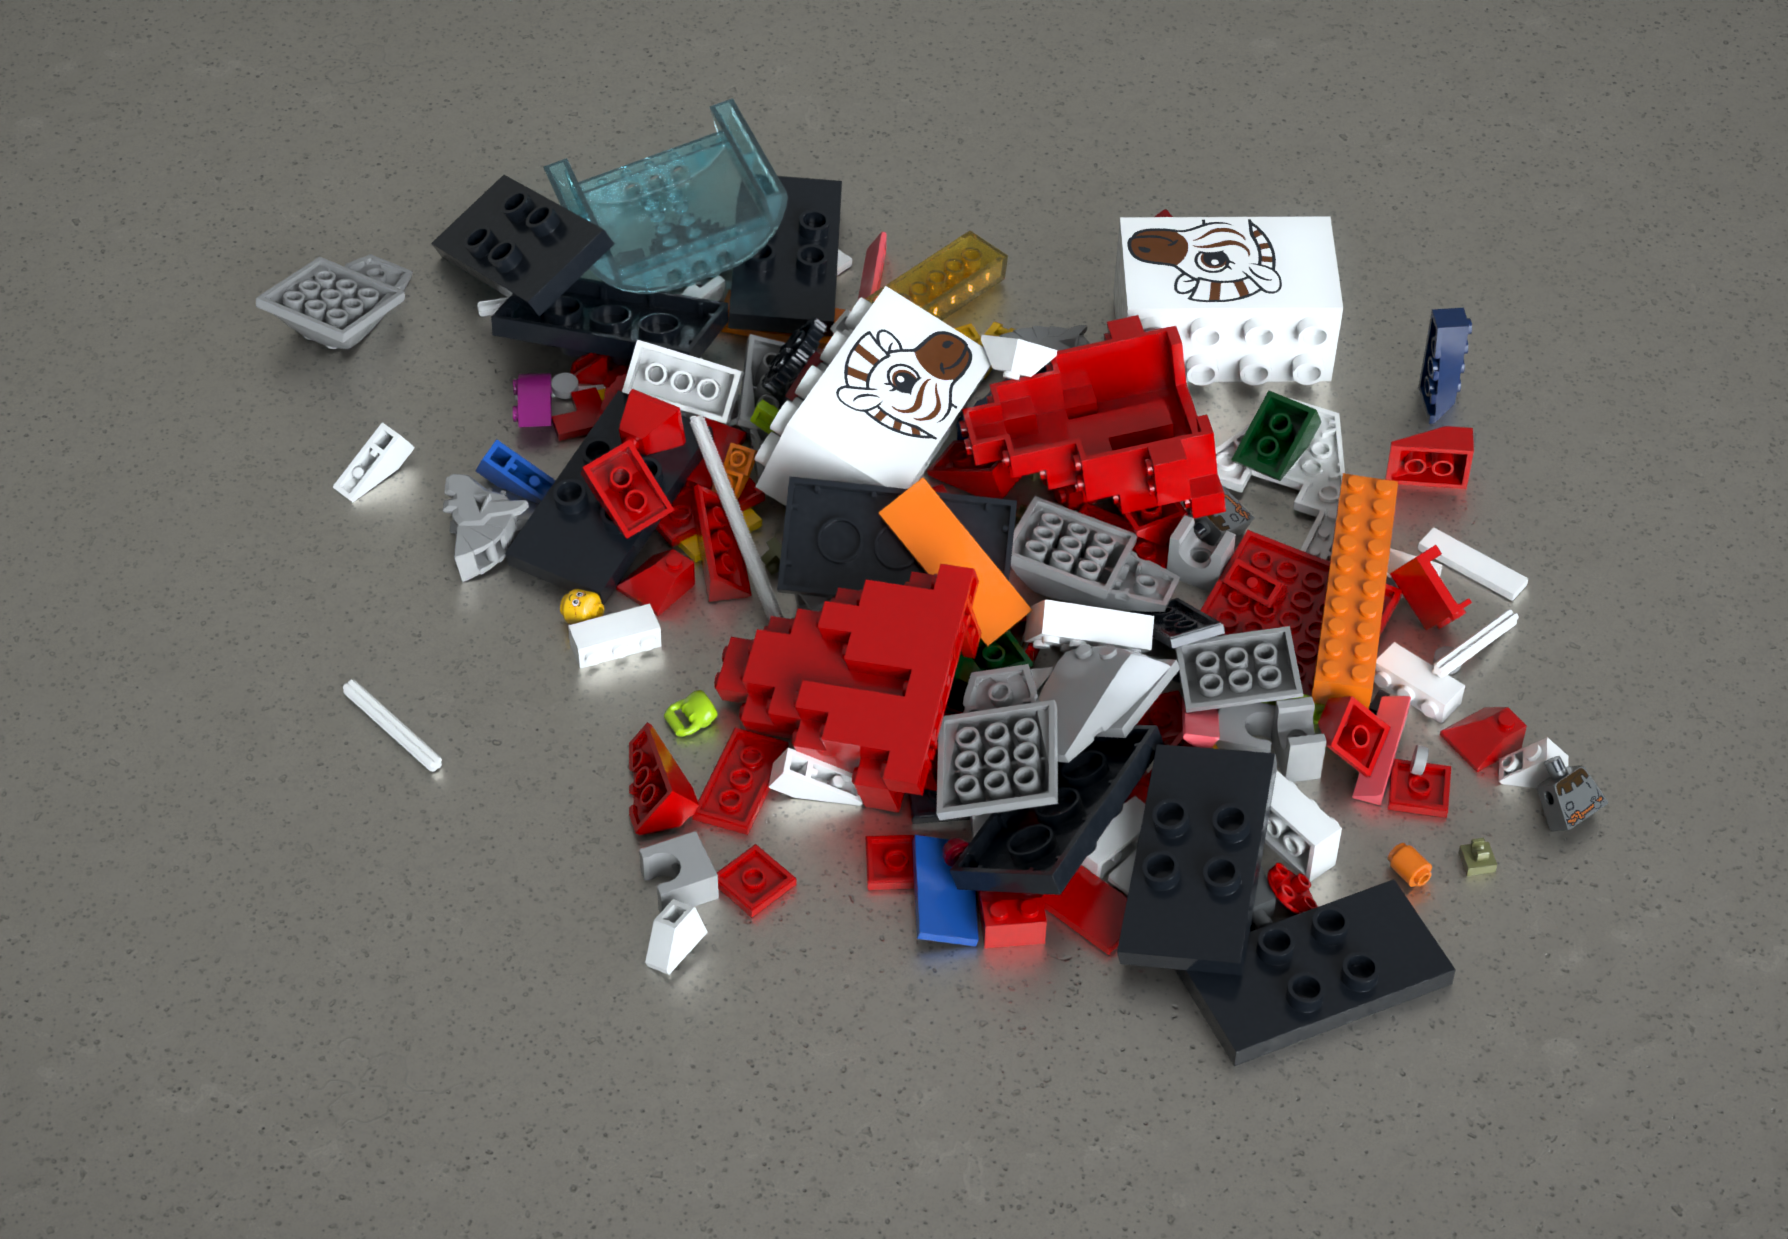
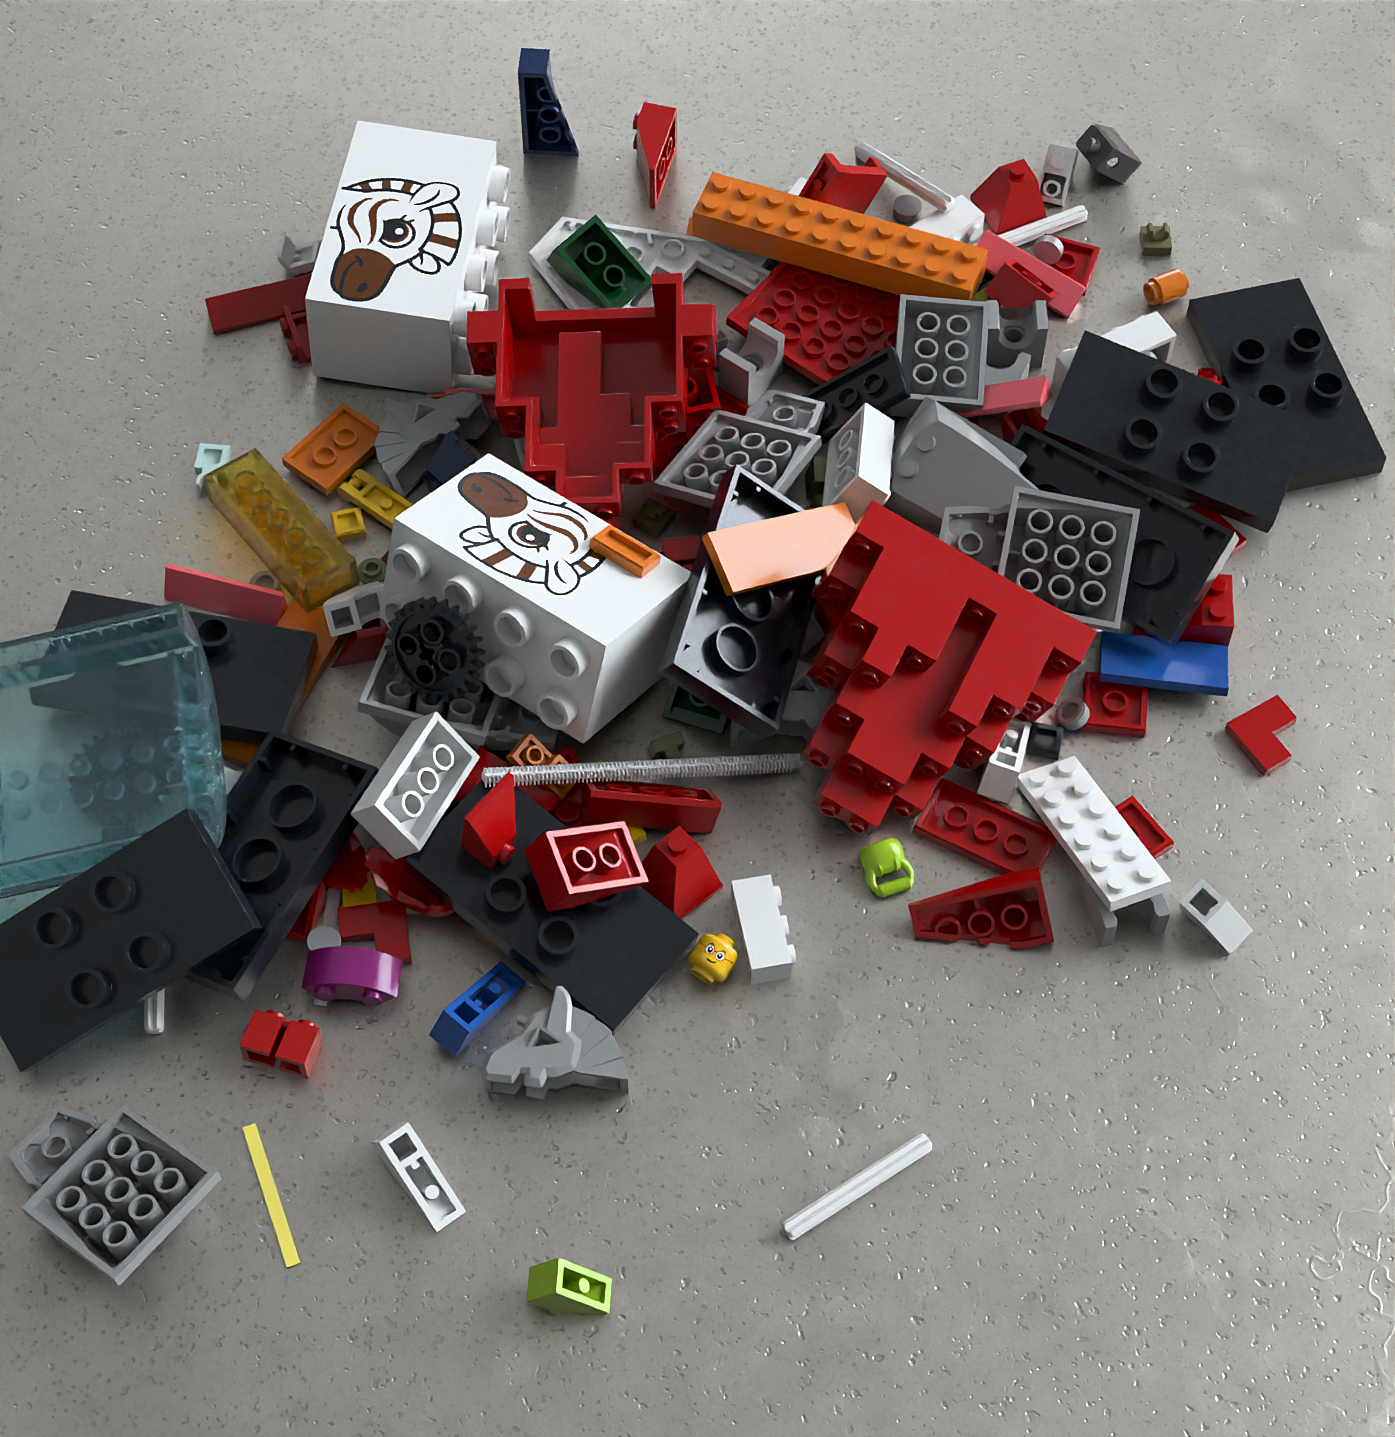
camera: 80 degrees left, 10 degrees up
lime plate [750,399,779,434] -> none
dark red plate [943,838,969,867] -> none
white slope [981,335,1057,380] -> none
red slope [1222,557,1287,608] -> none
white tile [1418,528,1528,601] -> none
none -> light aqua plate [194,443,231,493]
none -> red piece [239,1009,323,1079]
none -> light yellow sticker [242,1123,300,1268]
none -> orange plate [282,403,379,496]
none -> lime slope [526,1258,612,1315]
none -> orange tile [589,525,661,578]
none -> white axle [973,205,1088,247]
none -> white plate [1016,756,1171,912]
none -> black tile [1026,722,1064,760]
none -> light grey tile [1056,697,1090,731]
none -> red tile [1225,695,1297,776]

